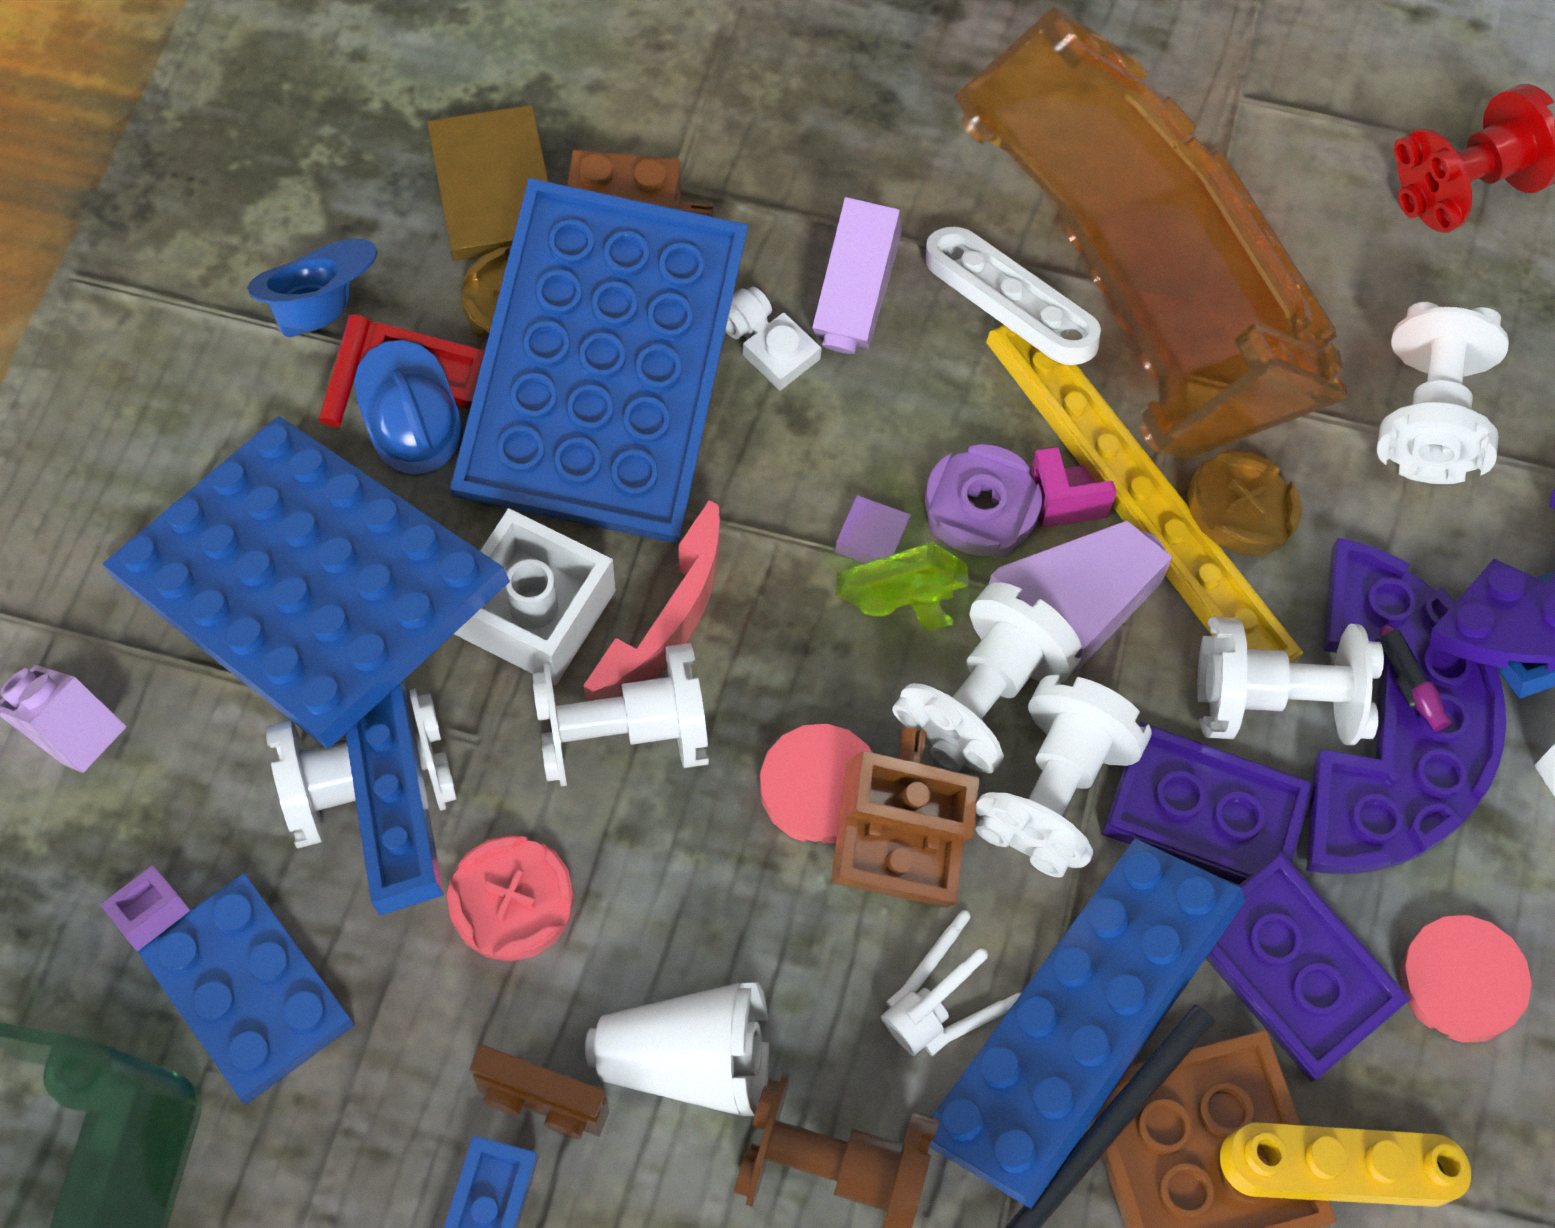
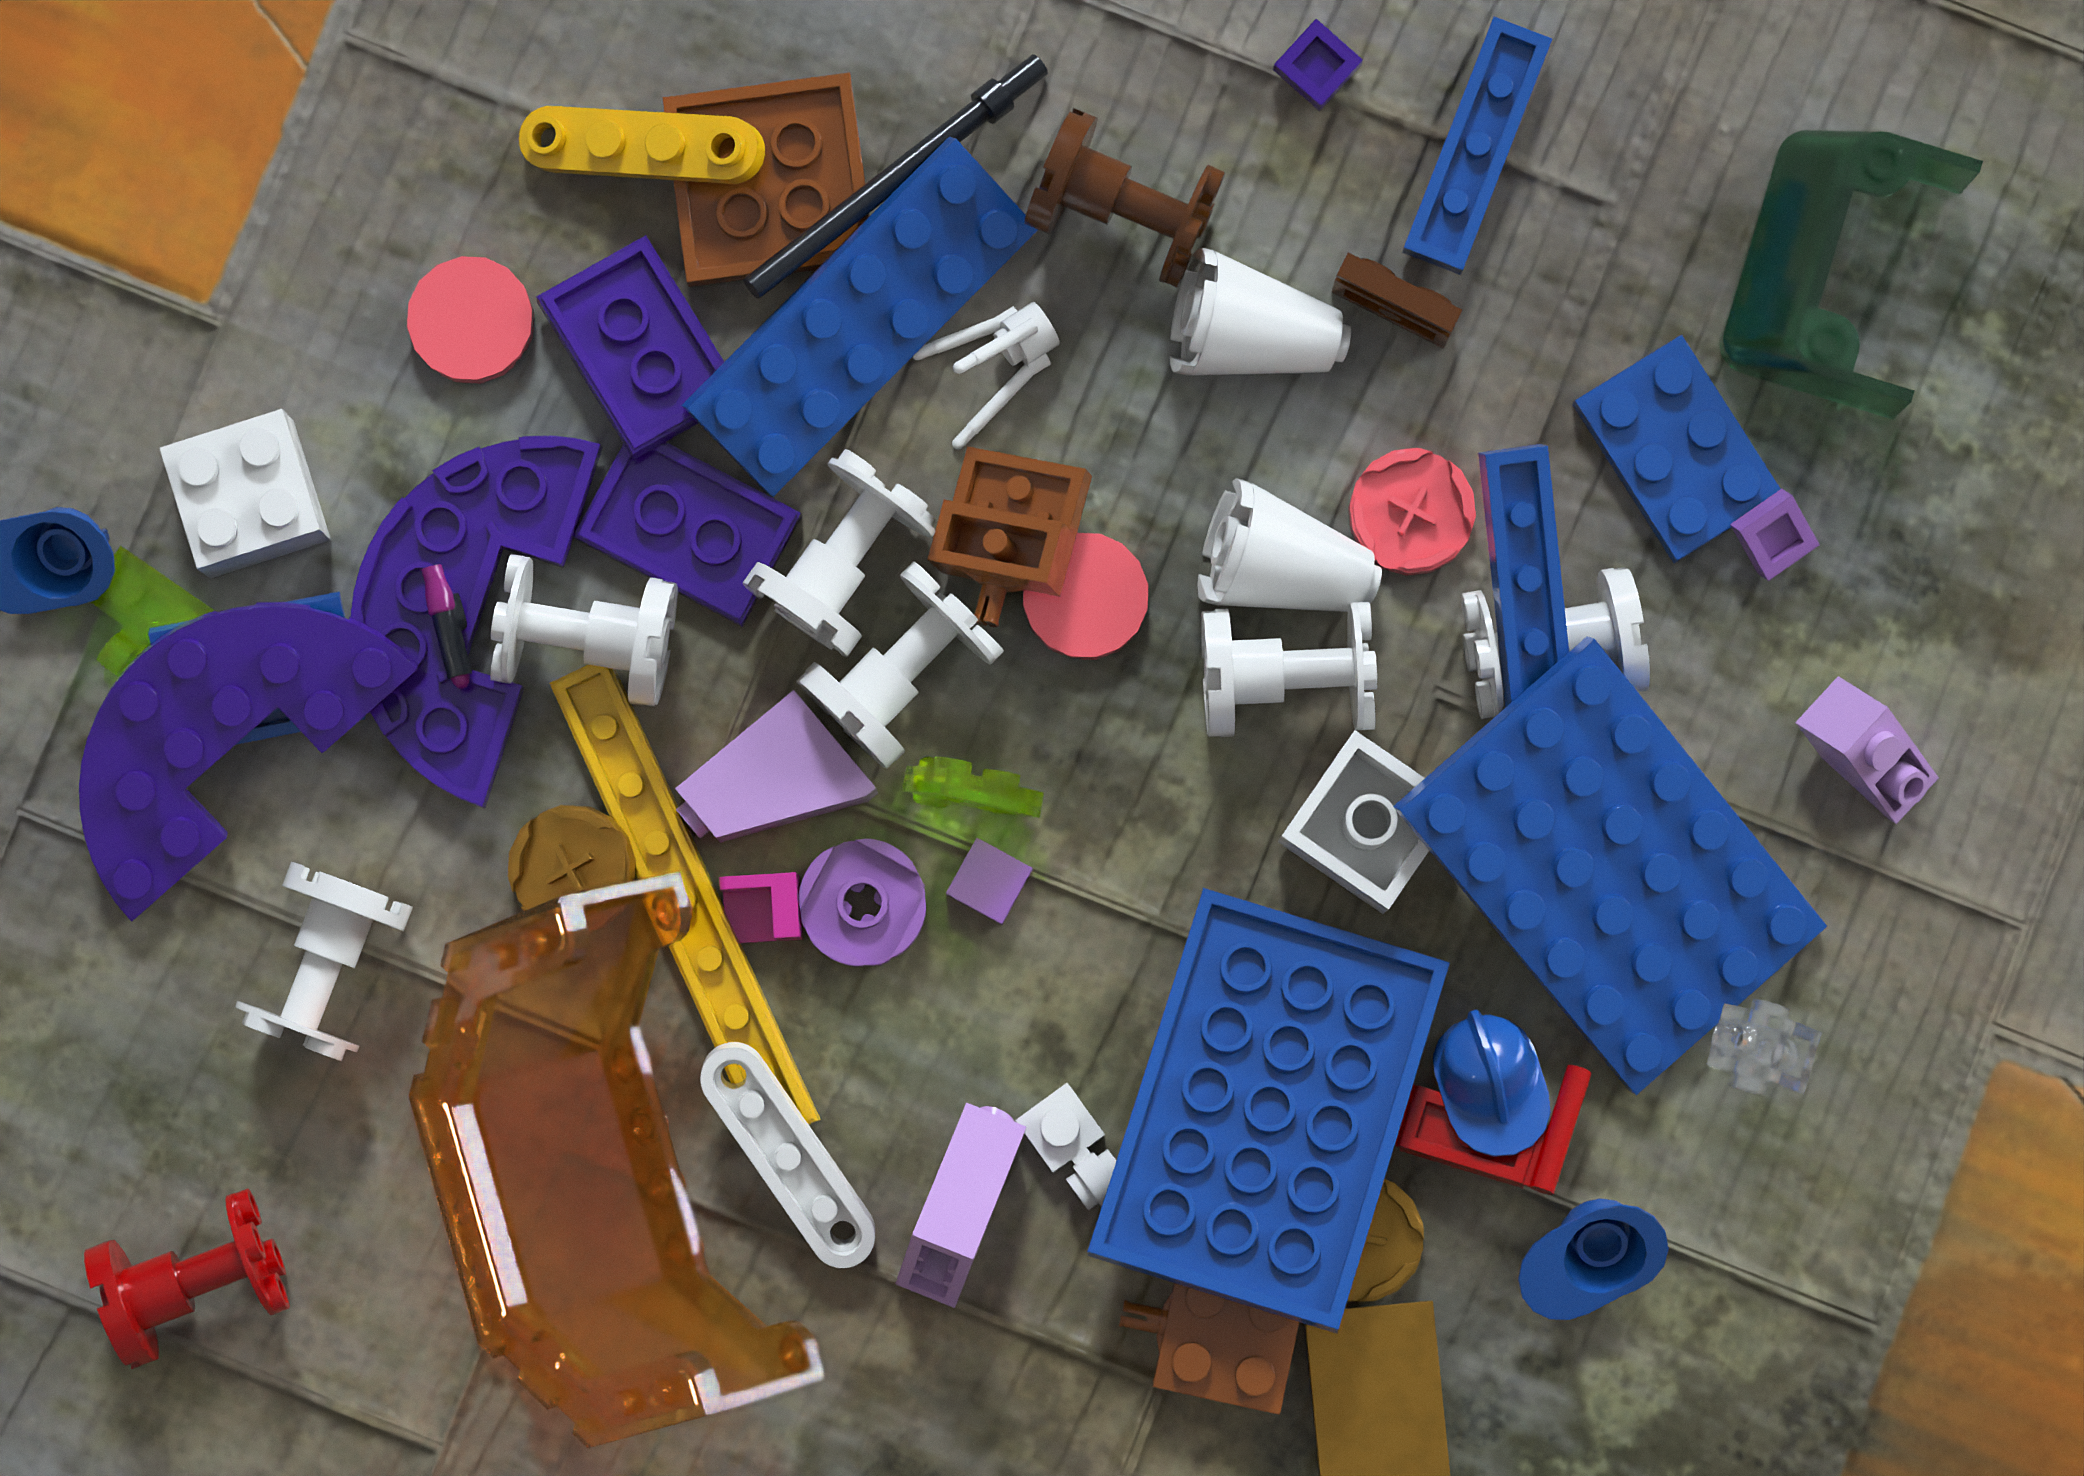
camera: 170 degrees left, 20 degrees up
coral slope [583,500,720,702] -> none
none -> white cone [1197,478,1382,612]
none -> clear brick [1706,999,1822,1096]

